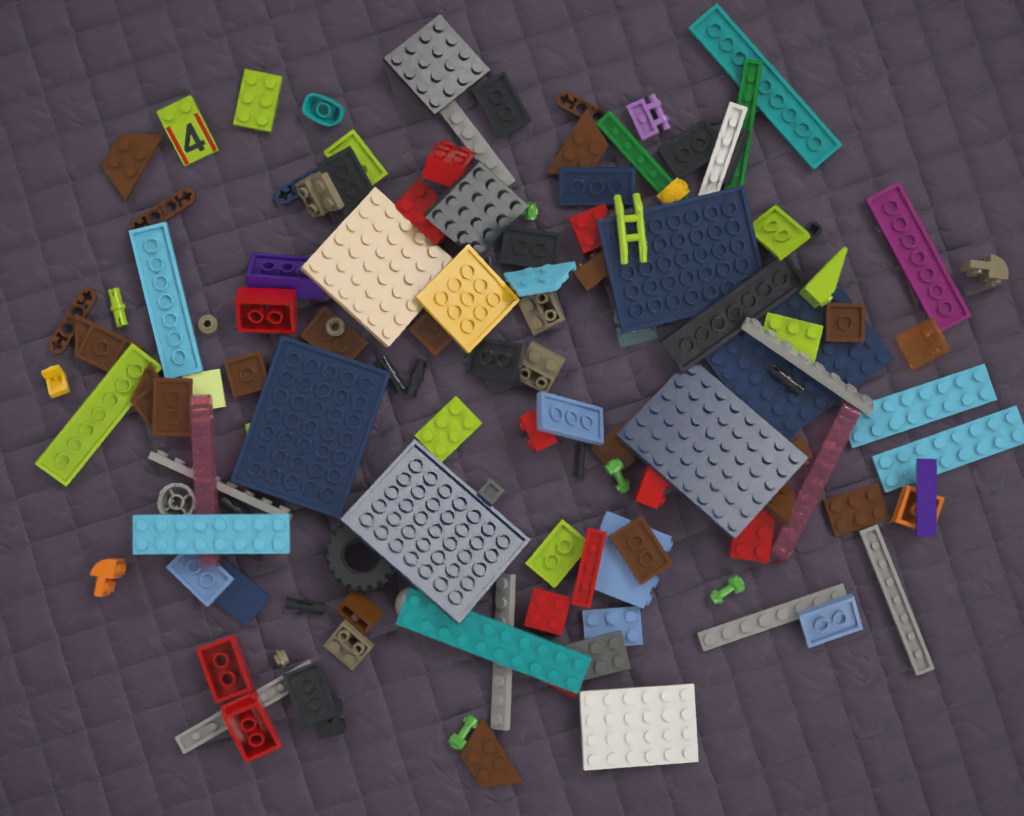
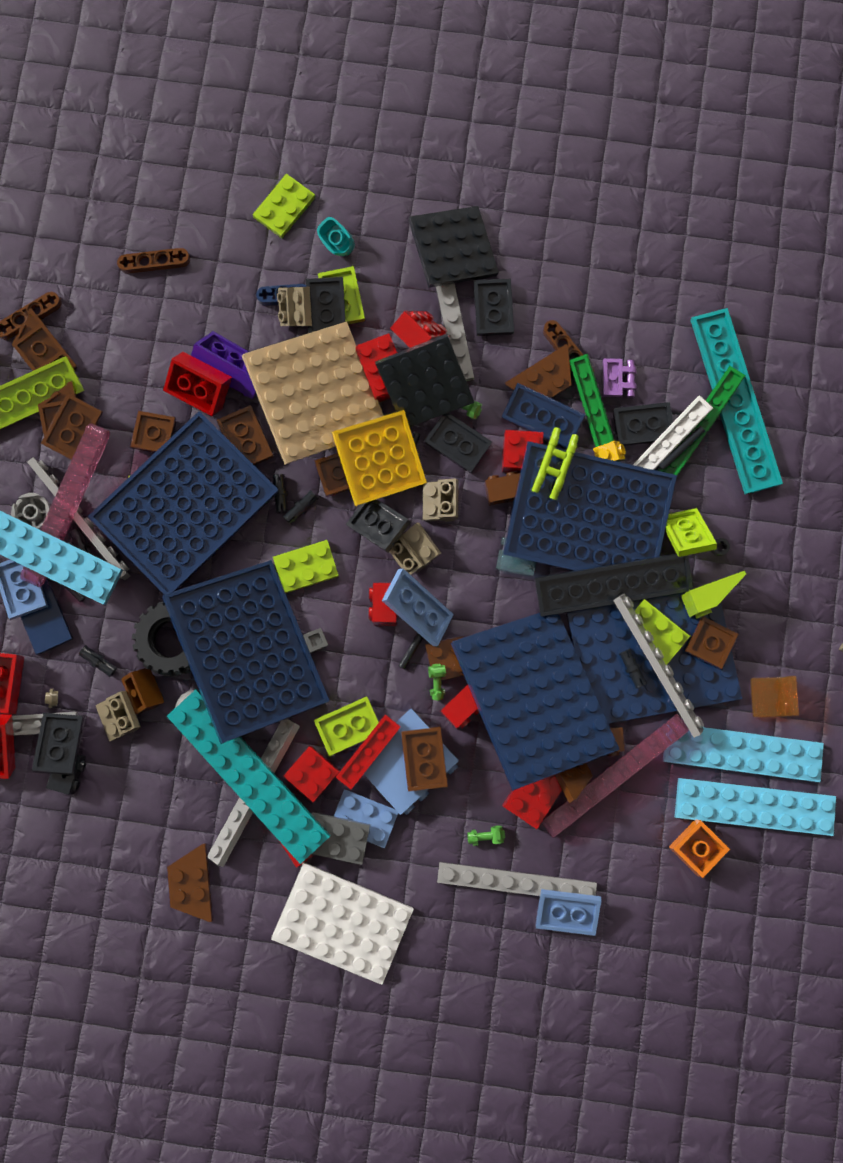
camera: 25 degrees right, 5 degrees down
reddish brown wing [102,133,164,200] -> none
lime pin [107,288,129,328] -> none
medium azure plate [129,222,204,378] -> none
lime slope [156,95,219,167] -> none
yellowish green tile [182,369,226,413] -> none
dark tan plate [198,315,218,334] -> none
dark tan plate [326,317,345,336] -> none
bright green bar [448,714,478,751] -> none
medium azure wing [503,261,577,297] -> none
reddish brown plate [822,483,890,537] -> none
light grey plate [858,524,935,676] -> none
magenta plate [865,181,972,334] -> none
dark purple tile [915,459,937,537] -> none

